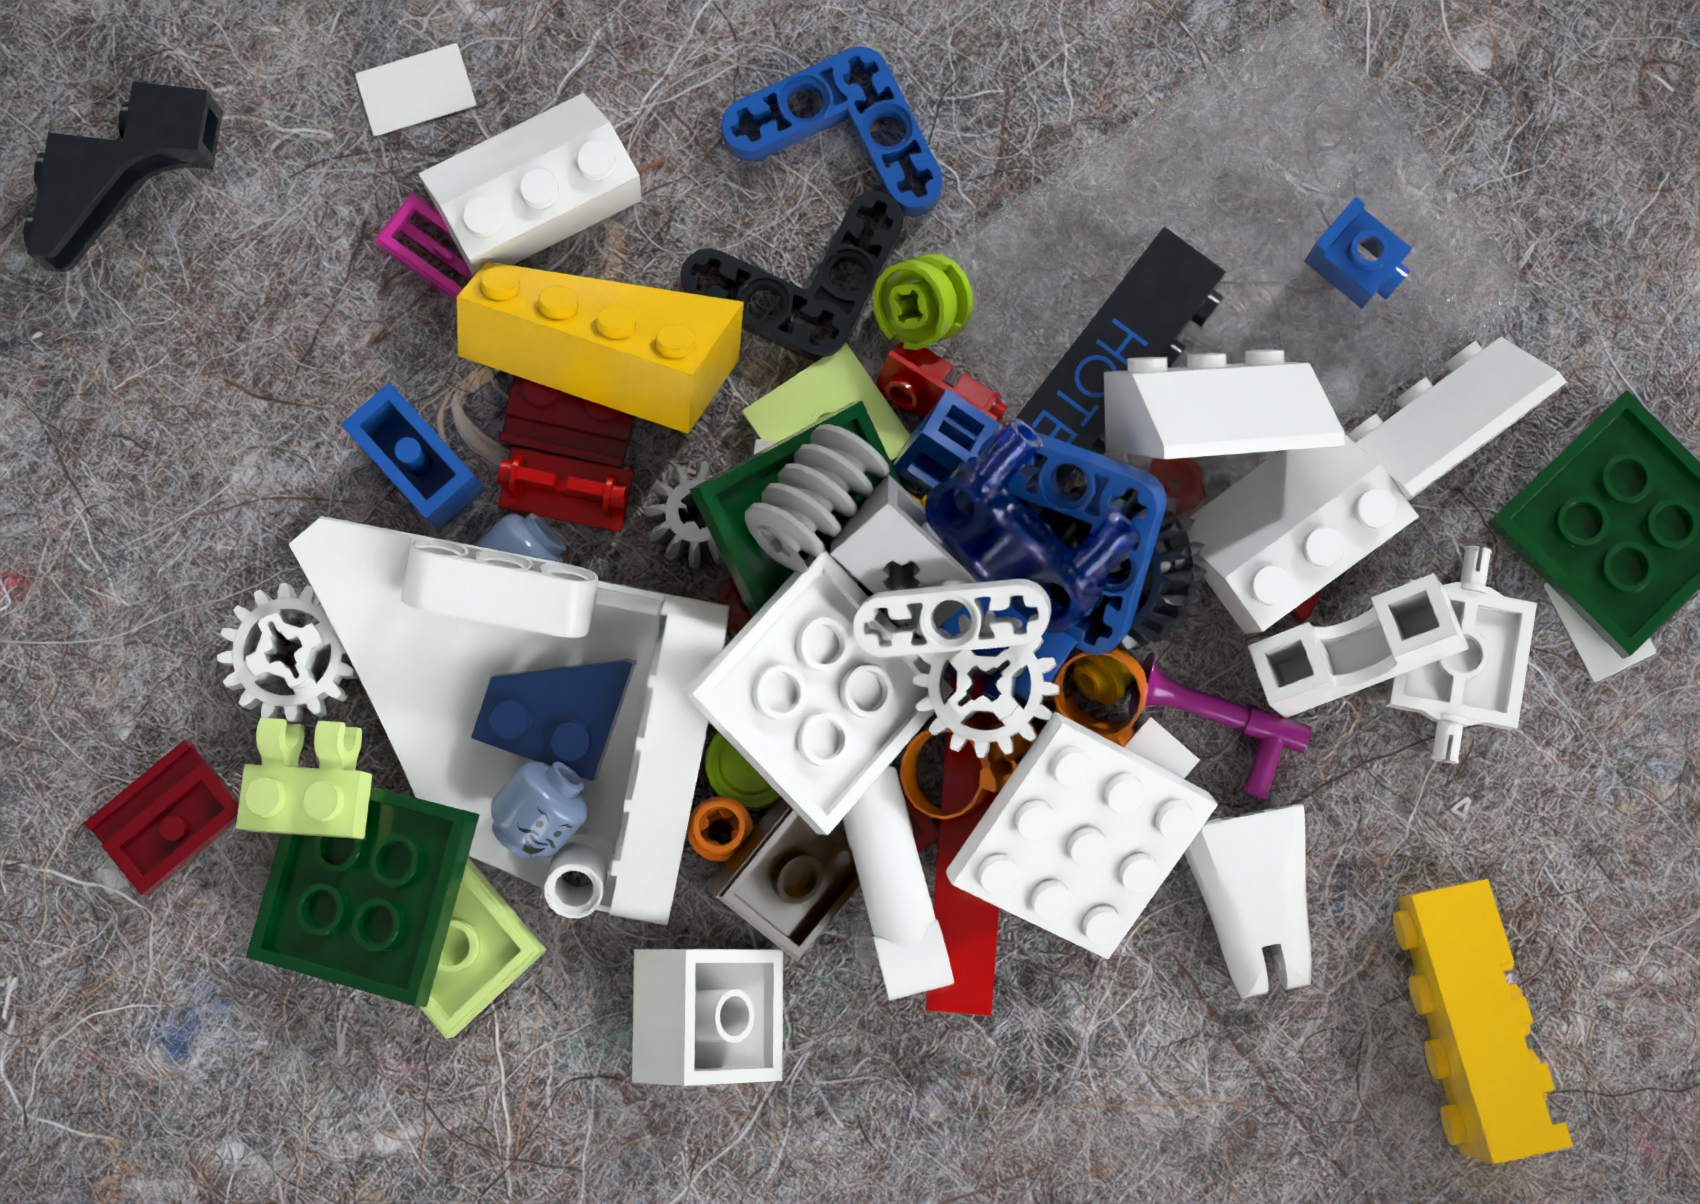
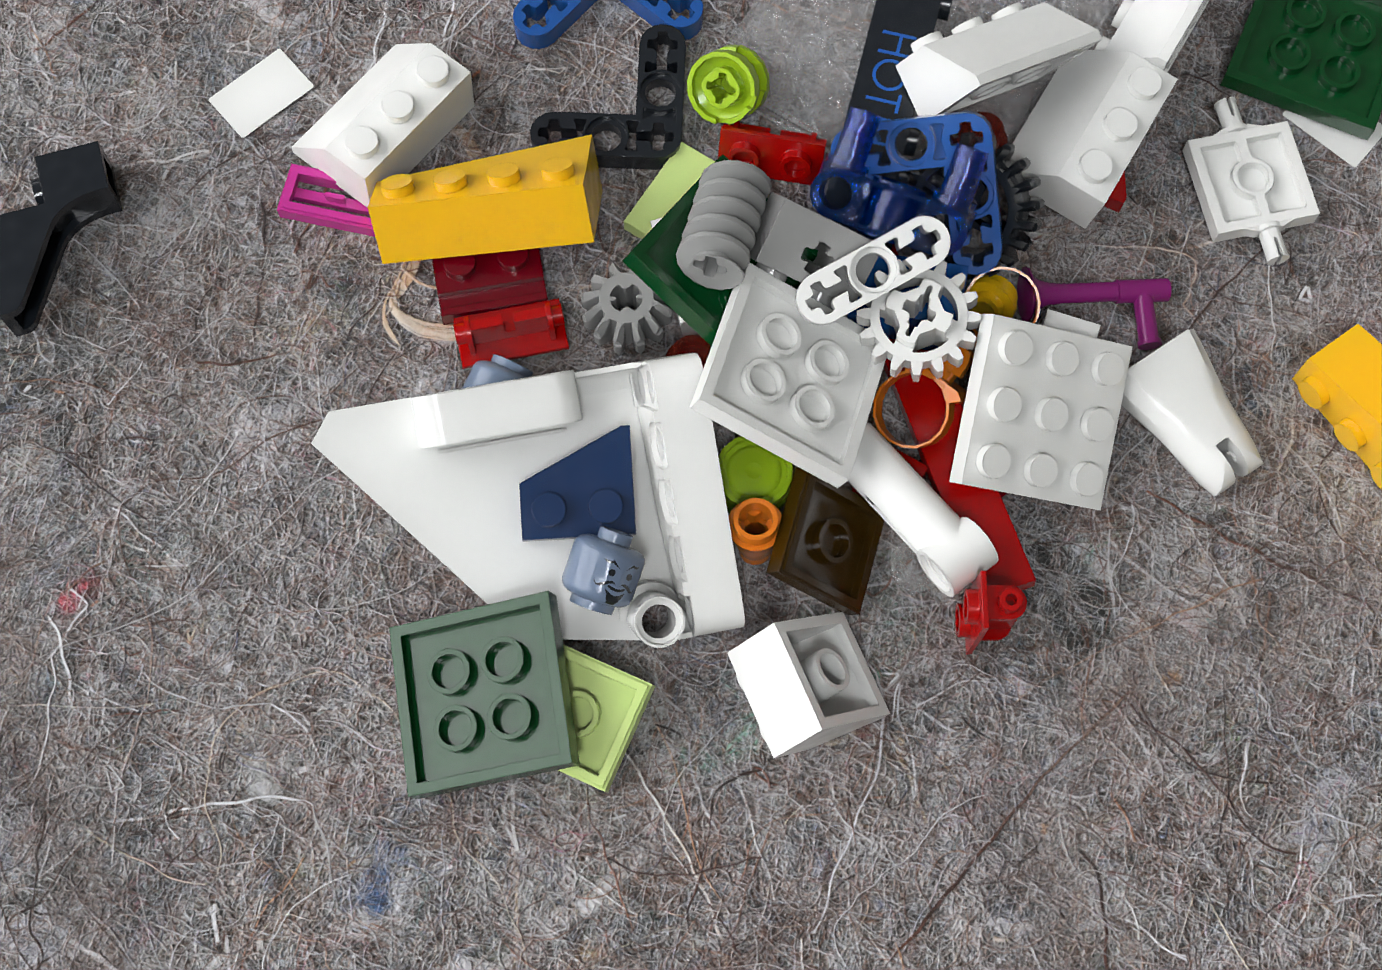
camera: 25 degrees left, 10 degrees down
dark red plate [83,739,239,896] -> none
white gear [217,583,359,724] -> none
yellowish green plate [236,718,373,839] -> none
blue brick [341,382,486,532] -> none
blue brick [893,388,1000,504] -> none
white arch [1248,573,1469,718] -> none
none -> red hinge [955,571,1027,655]

